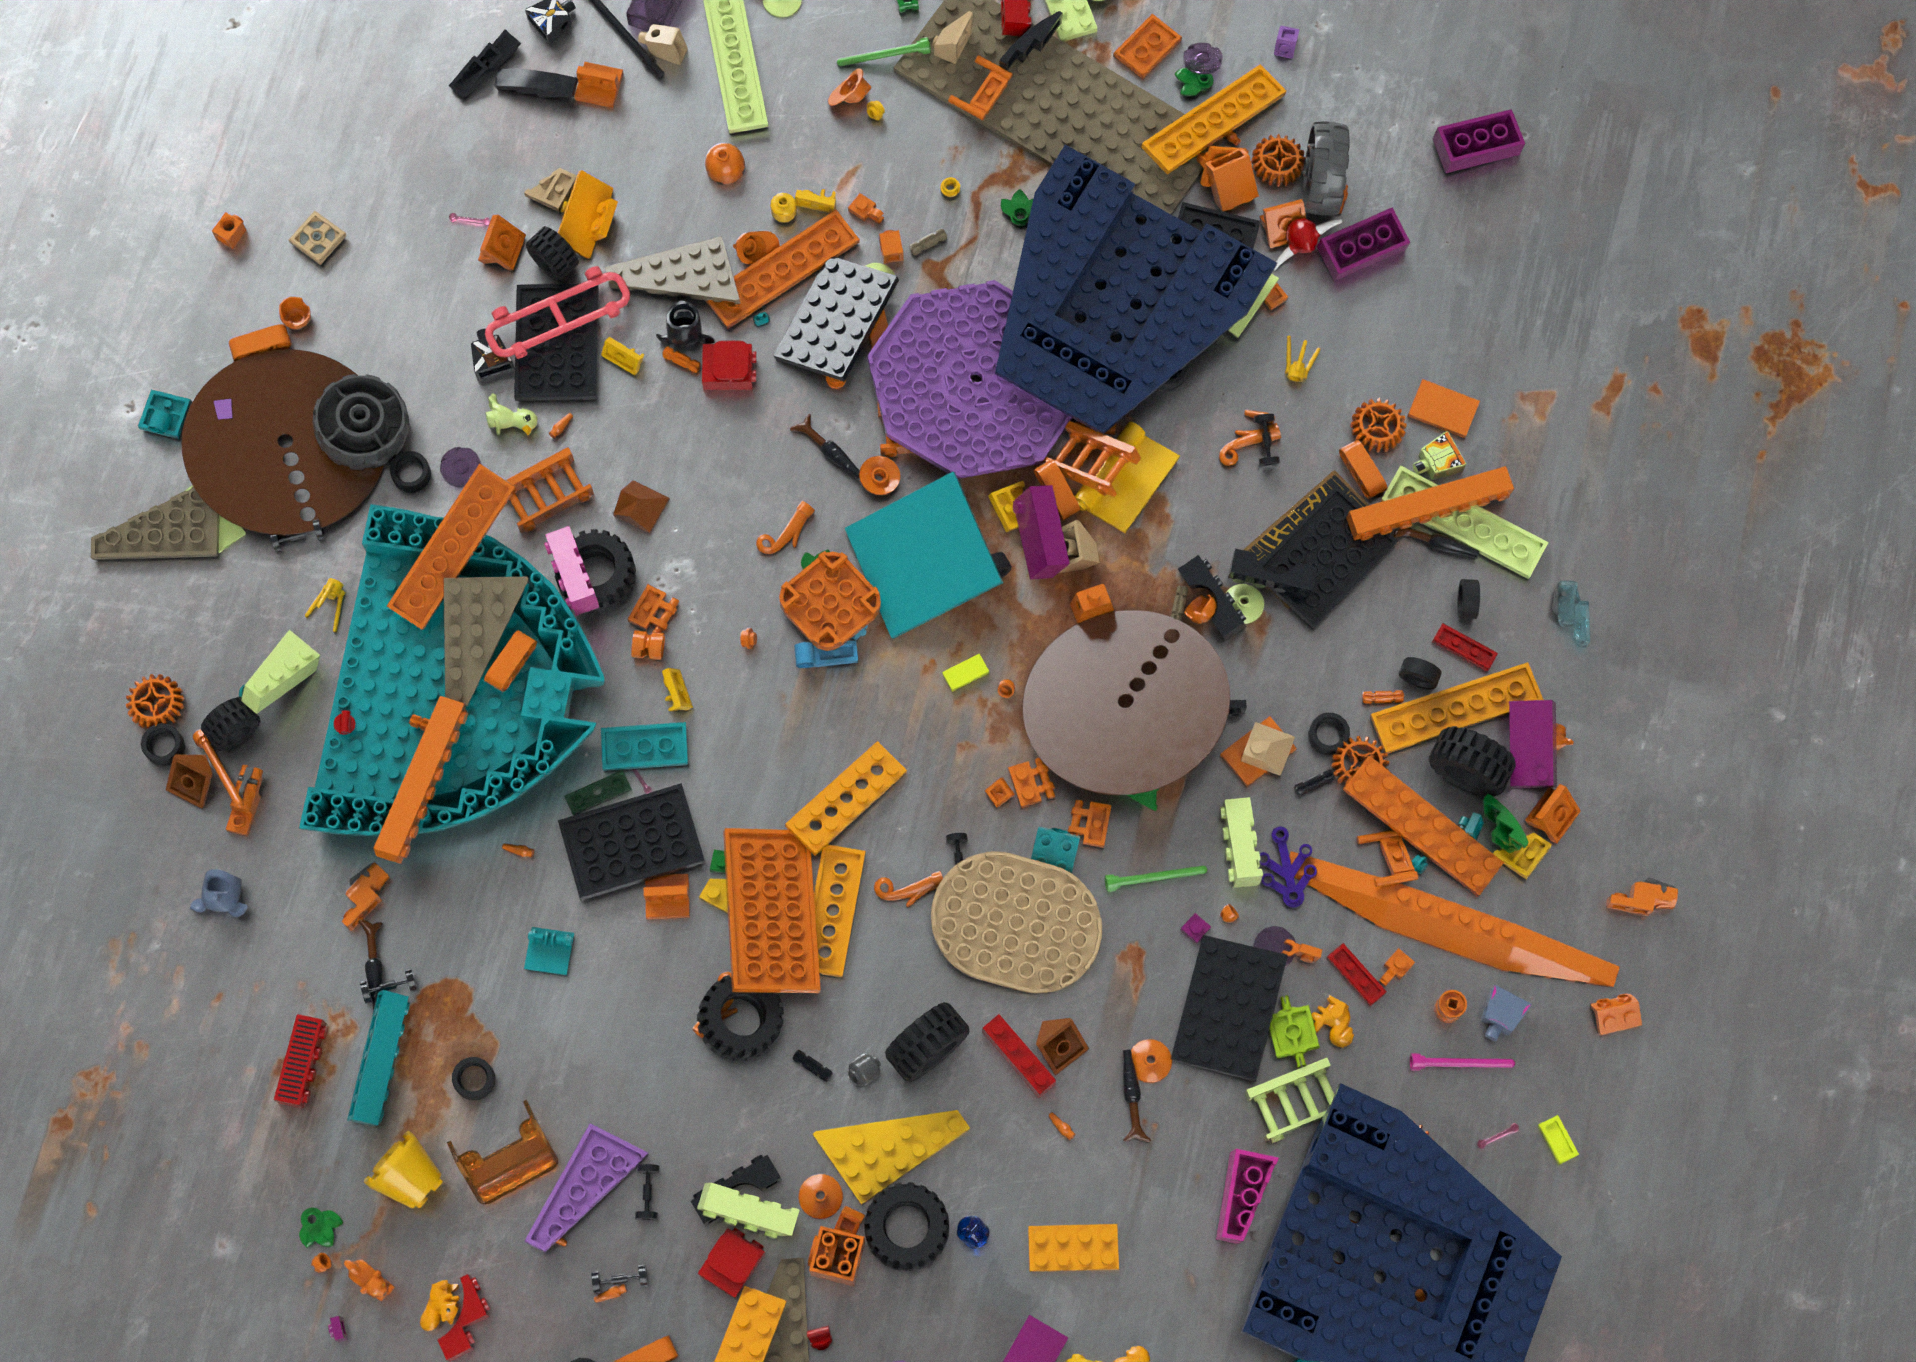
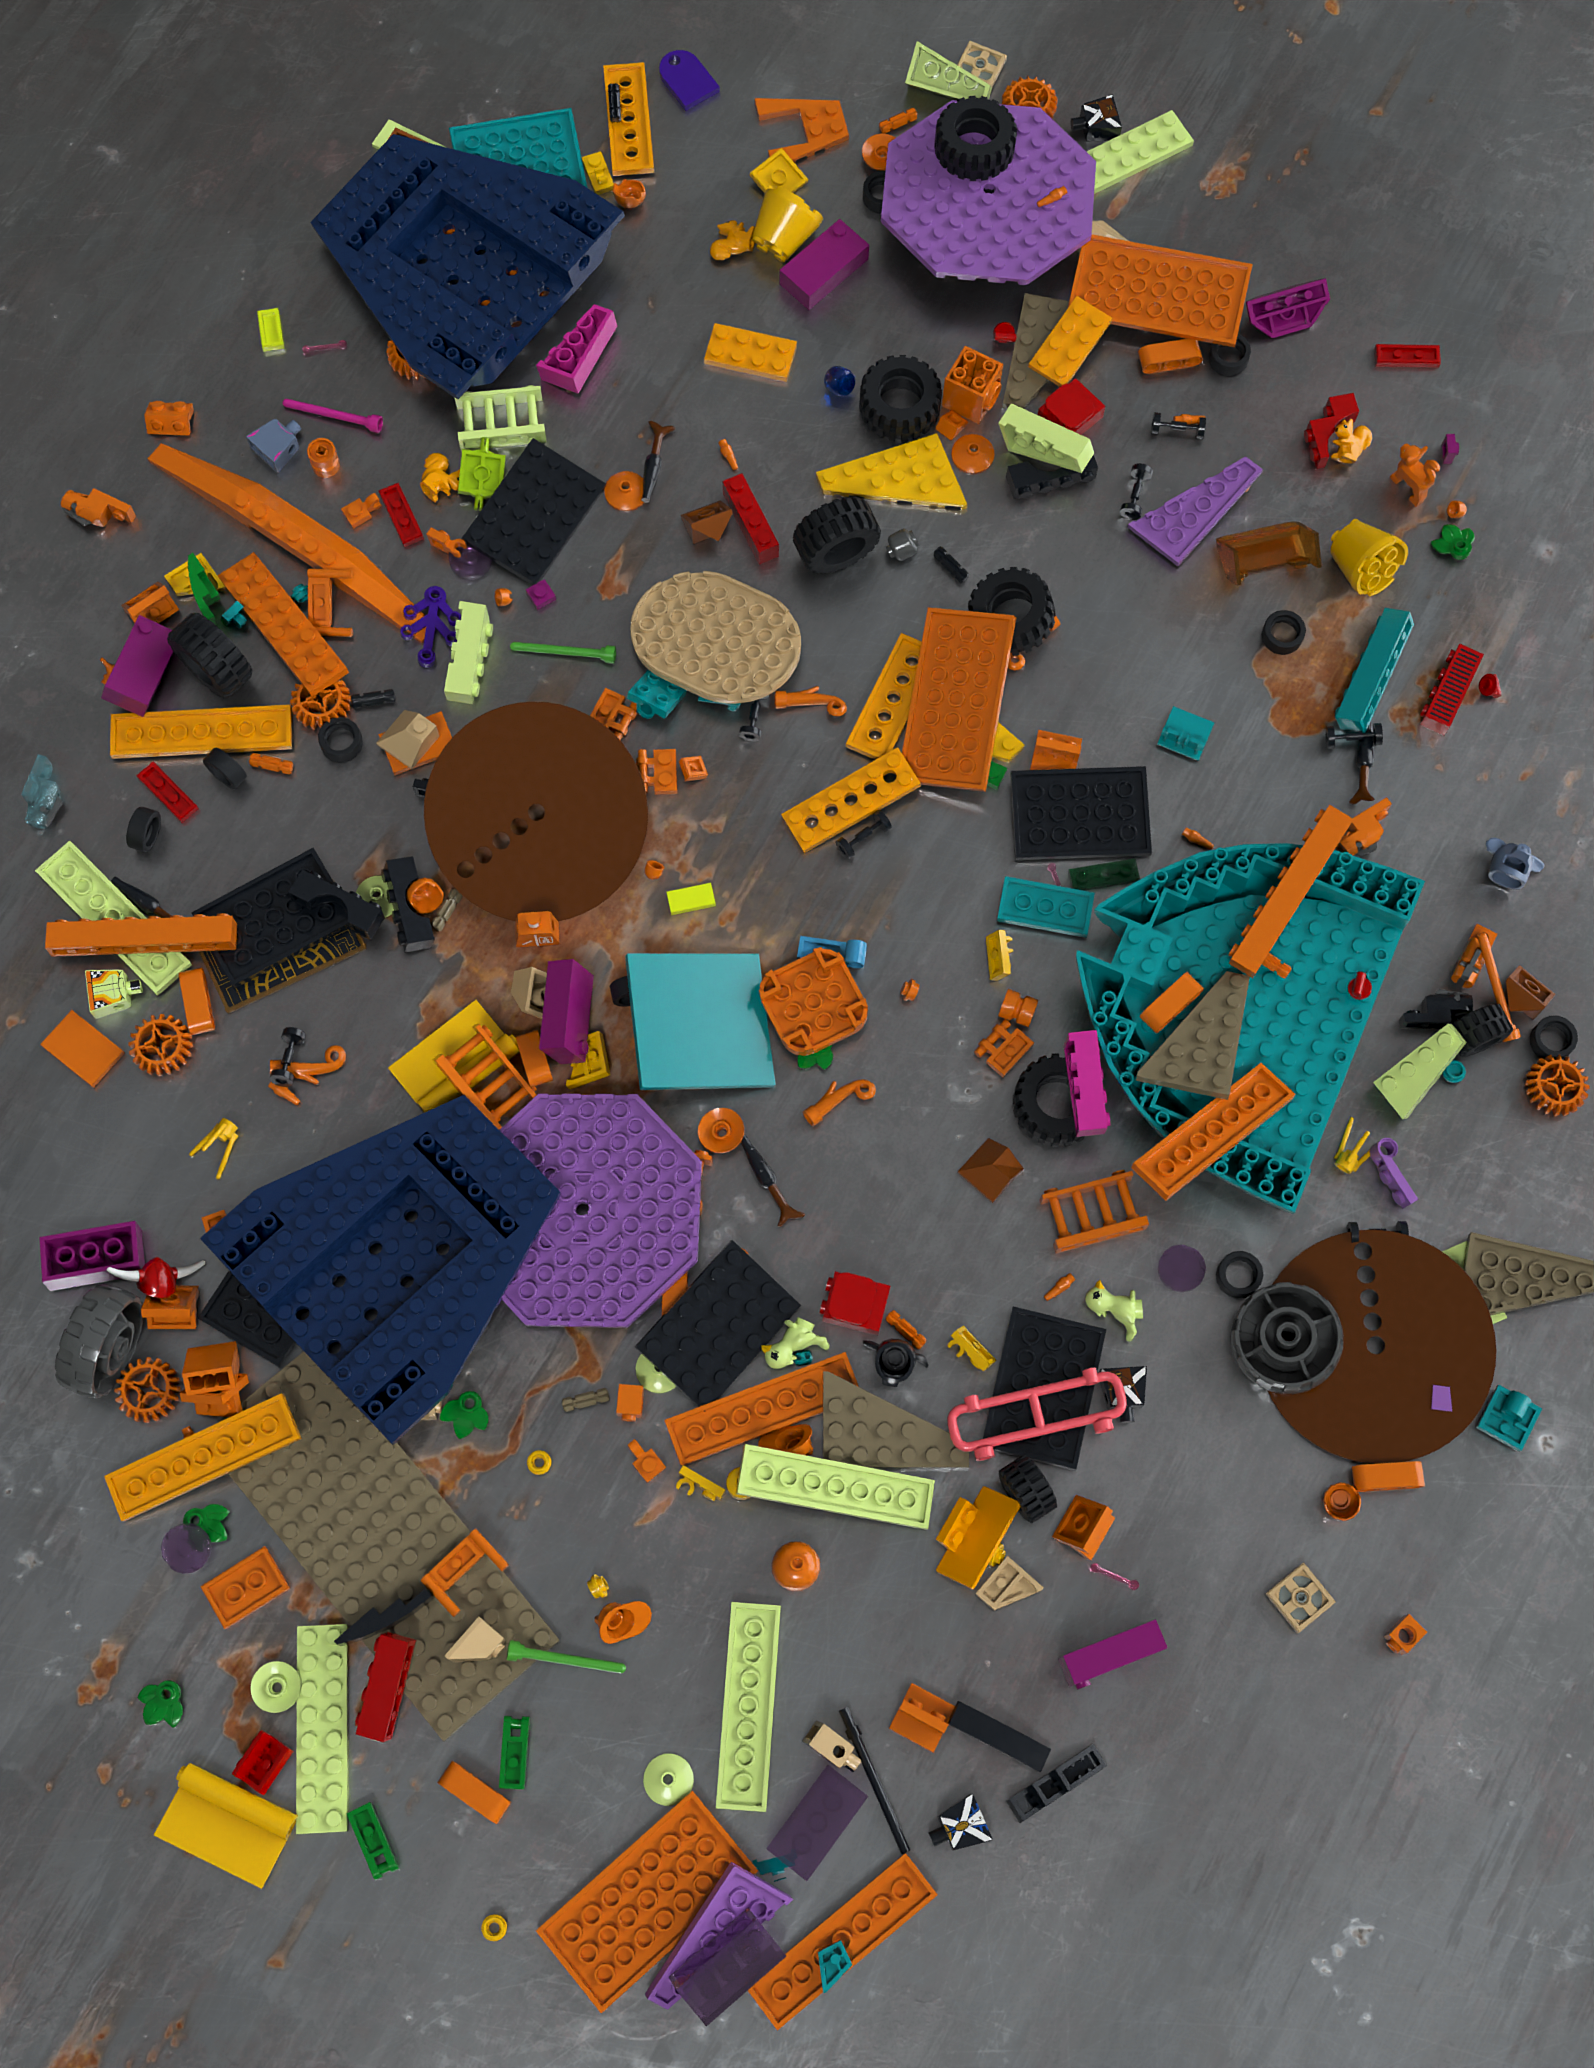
camera: 165 degrees left, 0 degrees up
medium lavender bracket [1274,25,1300,59] -> none
none -> yellowish green plate [736,1444,935,1530]
none -> yellowish green animal [761,1317,830,1369]
none -> black wheel [835,810,892,859]
none -> magenta brick [1058,1619,1168,1690]
none -> medium lavender plate [1370,1138,1419,1209]
none -> black plate [1399,989,1473,1029]
none -> red plate [1479,674,1502,698]

